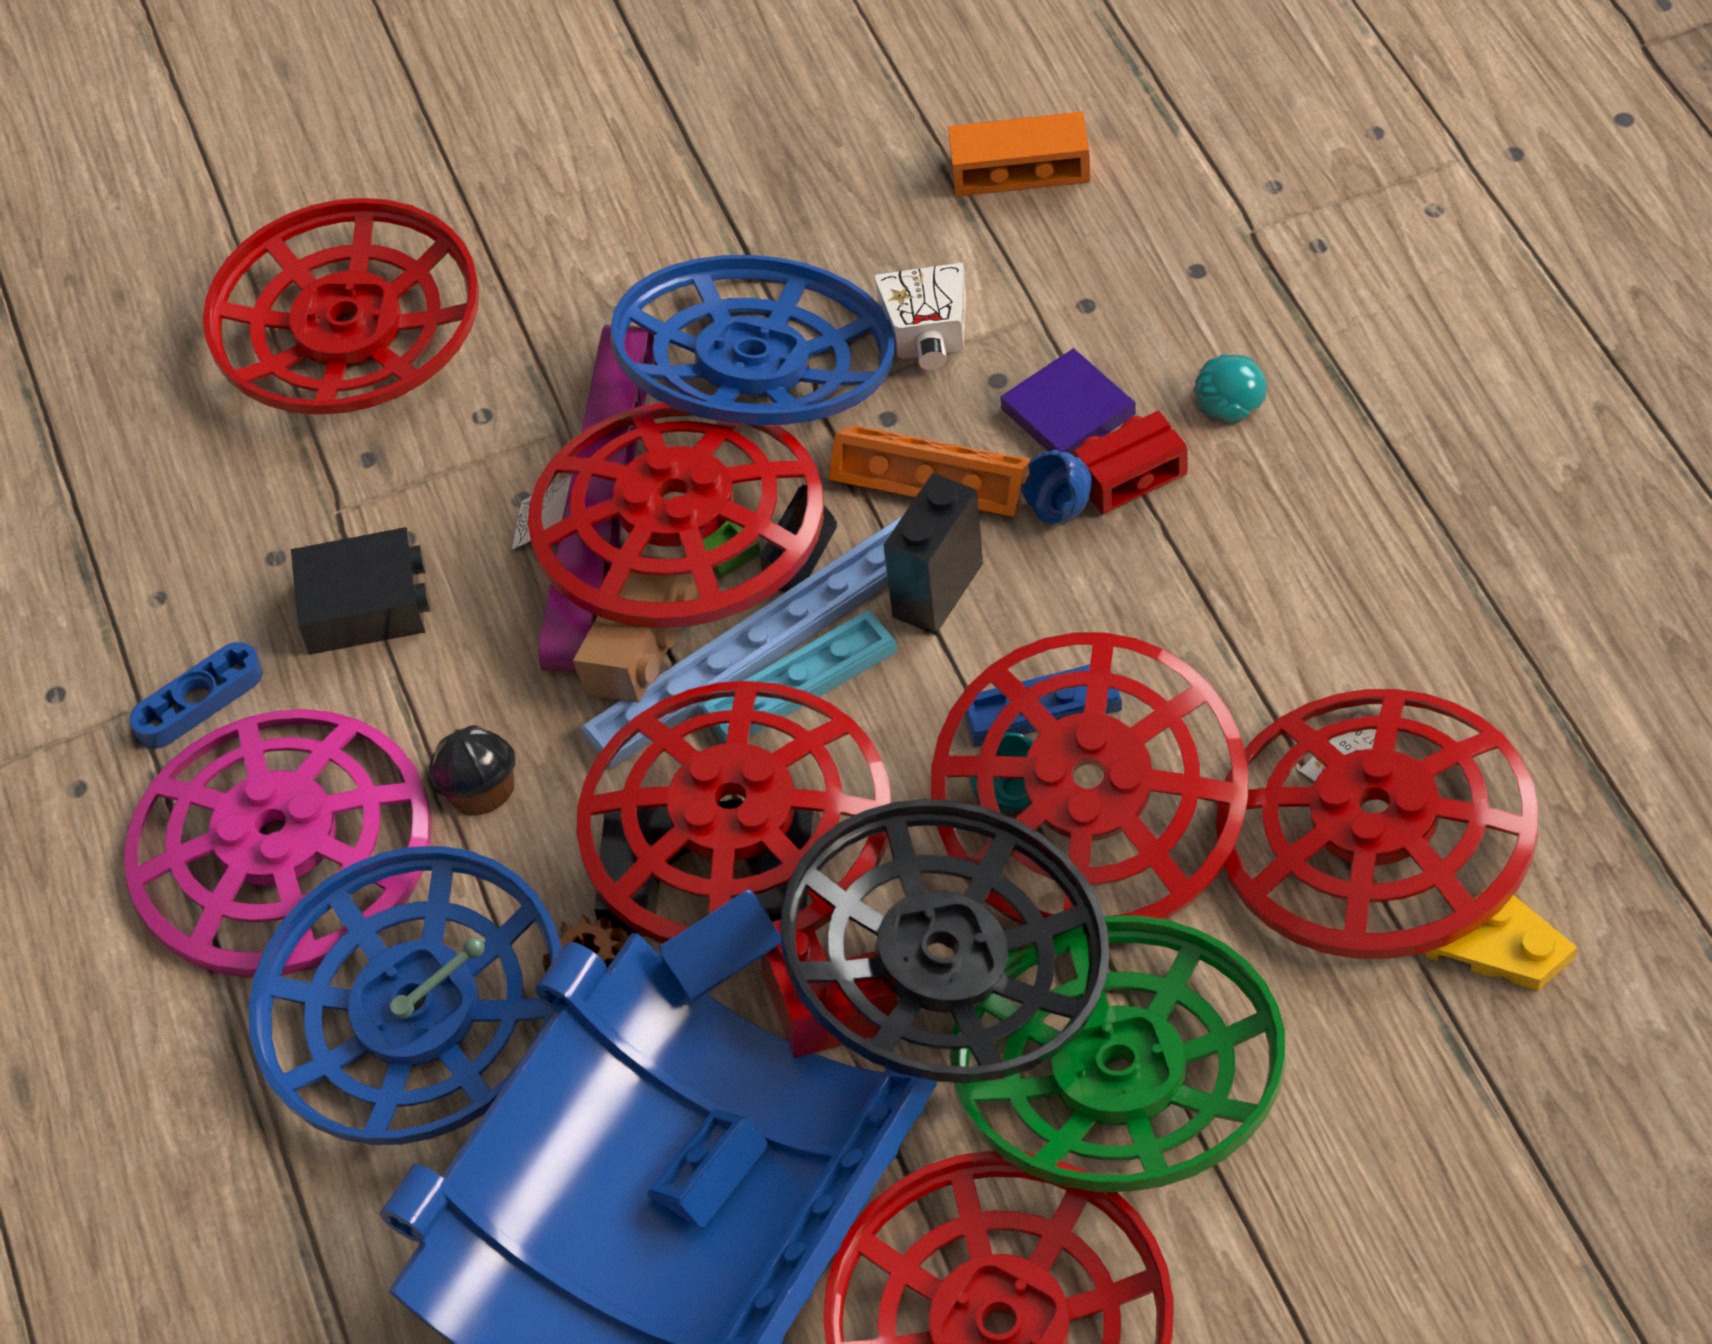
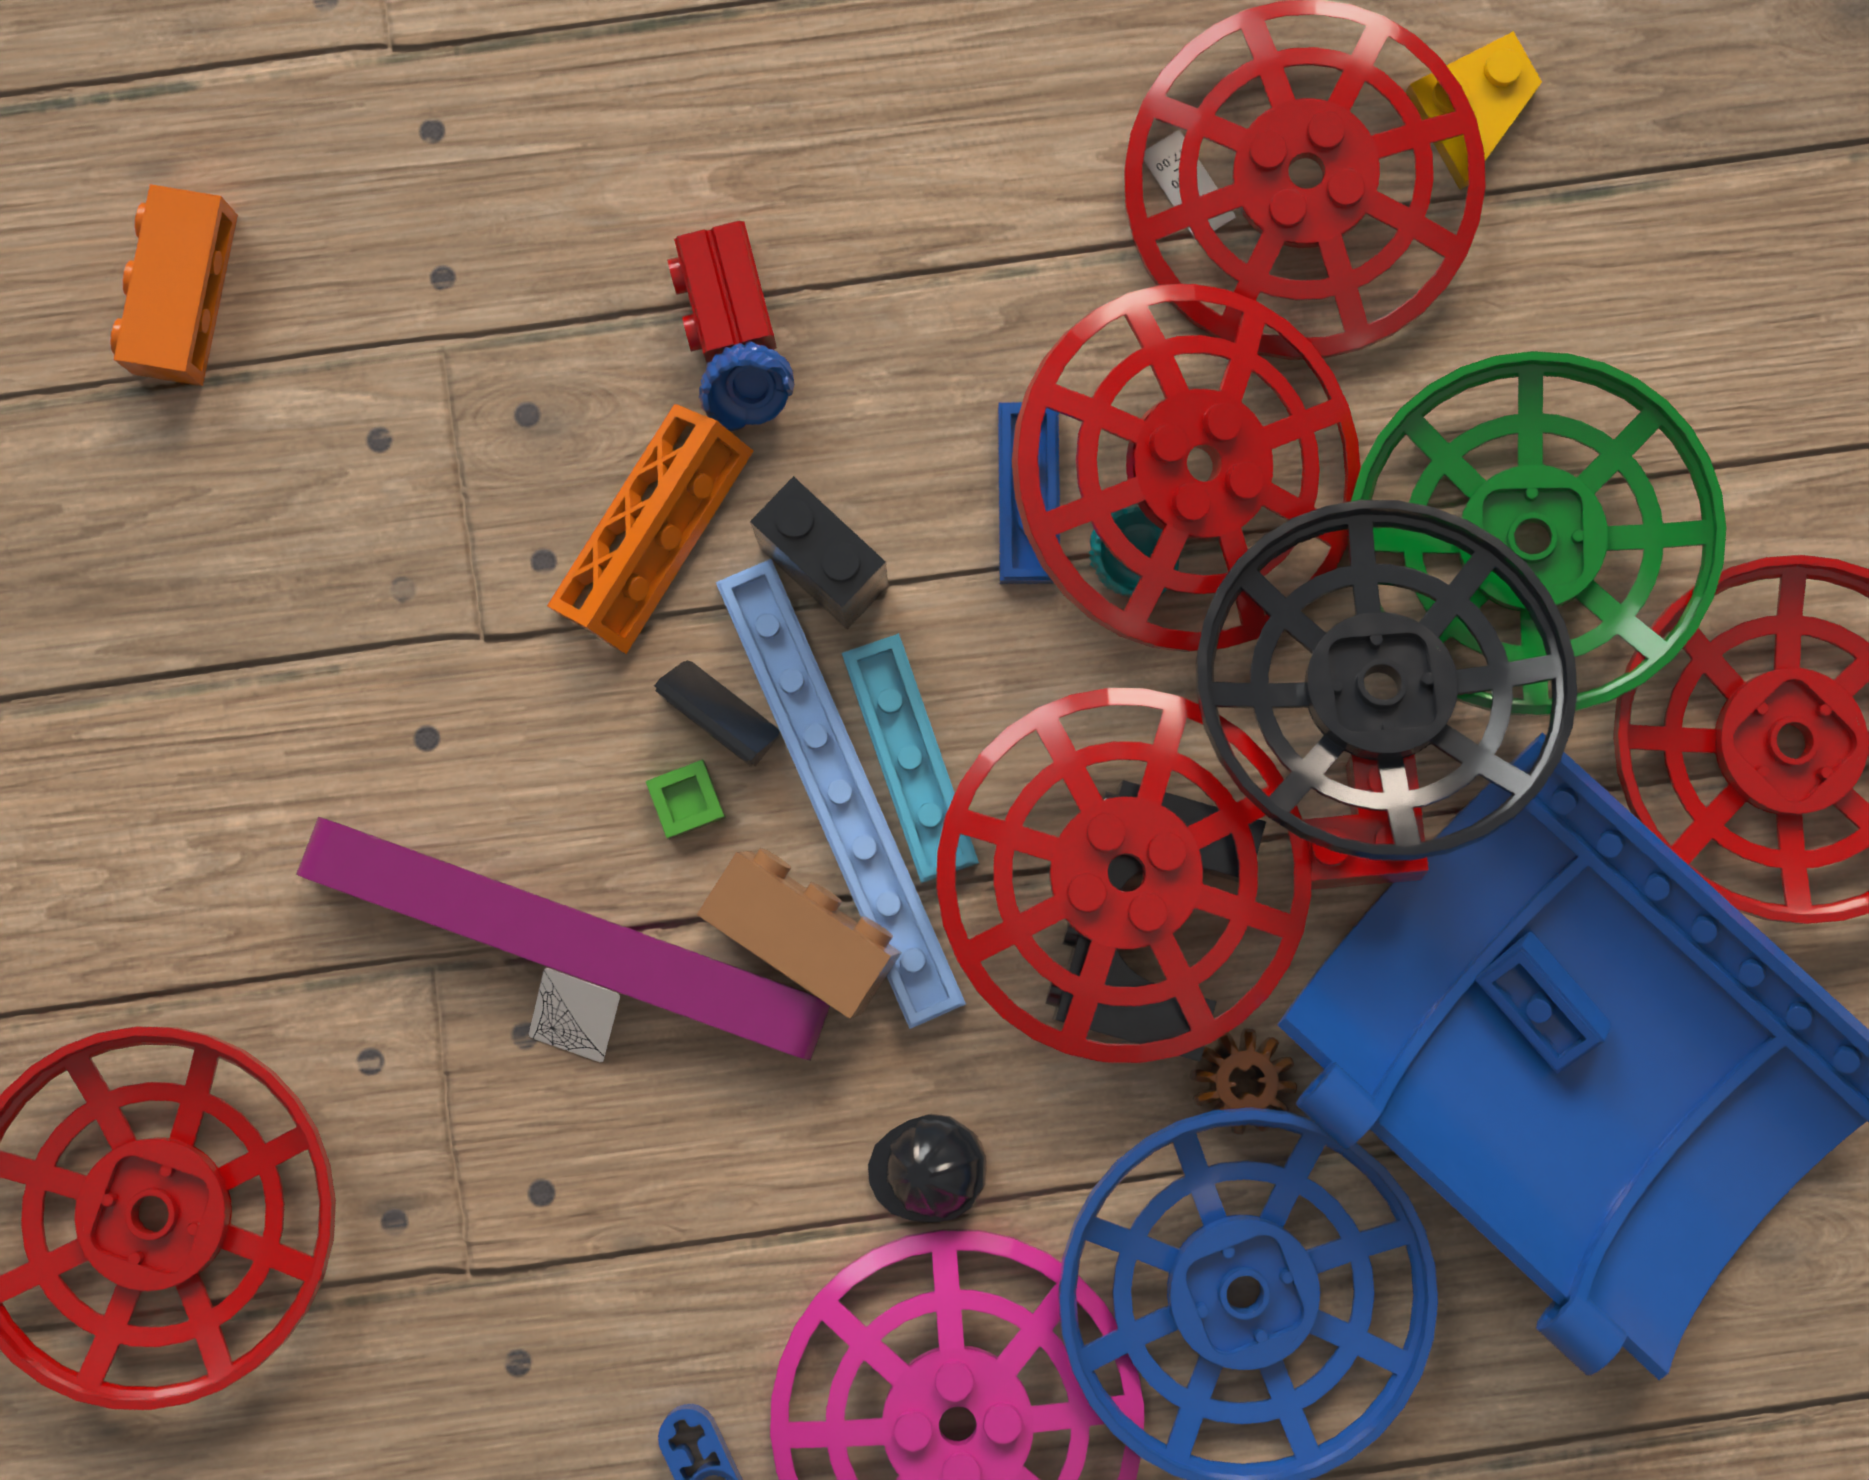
camera: 85 degrees left, 30 degrees up
black brick [291,527,431,655] -> none
sand green hinge [390,937,485,1019] -> none
red dish [528,402,824,628] -> none
blue dish [610,255,895,426] -> none
blue slope [658,890,781,1001] -> none
white torso [875,263,966,370] -> none
dark purple tile [1000,348,1136,455] -> none
teal hair [1194,354,1267,424] -> none

